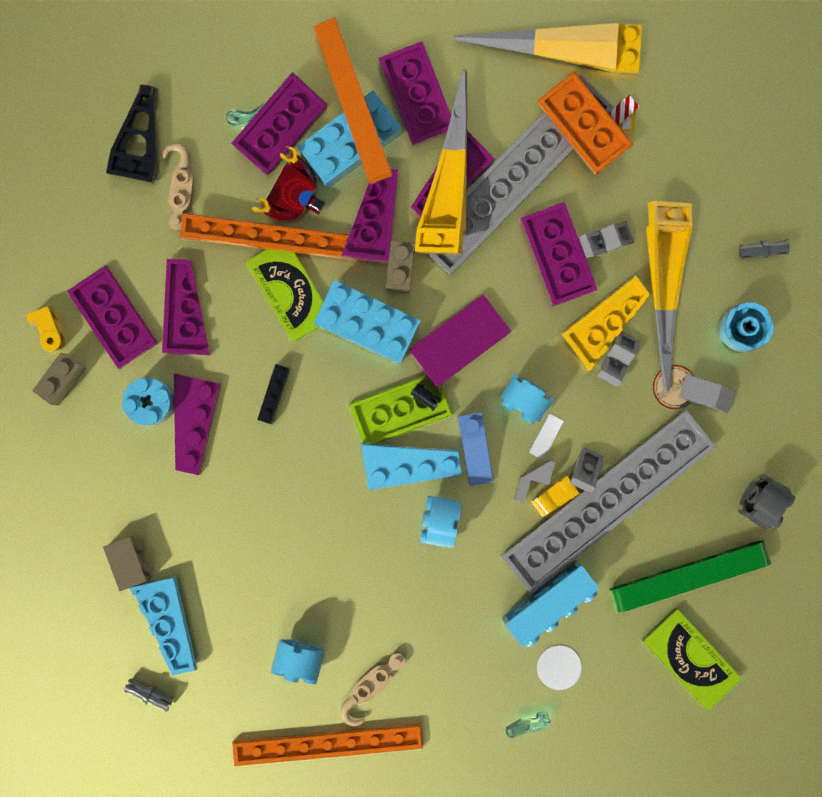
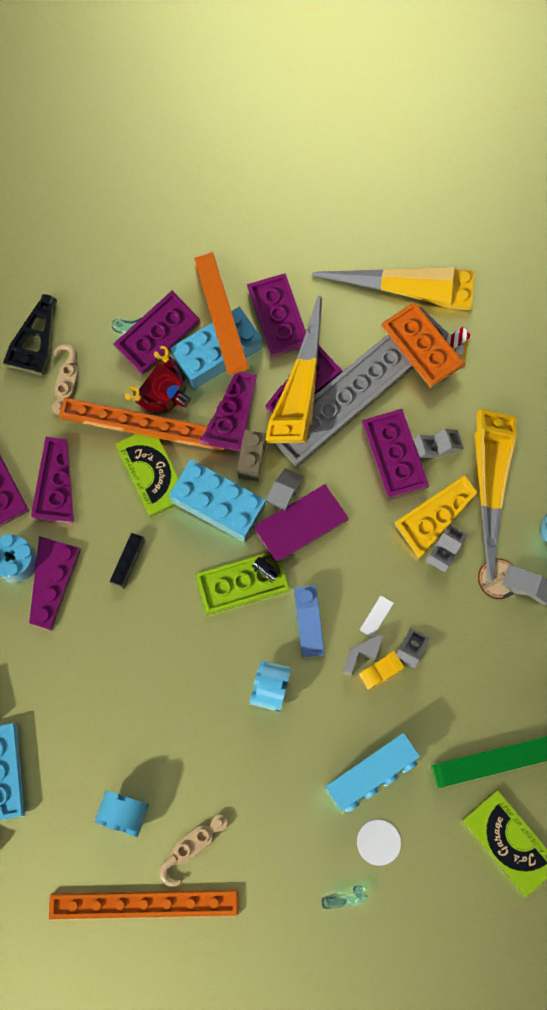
camera: 10 degrees right, 15 degrees down
medium azure wing [361,443,462,490] -> none
medium azure brick [500,373,555,424] -> none
light grey plate [501,410,716,594] -> none
none -> light grey slope [266,468,304,511]

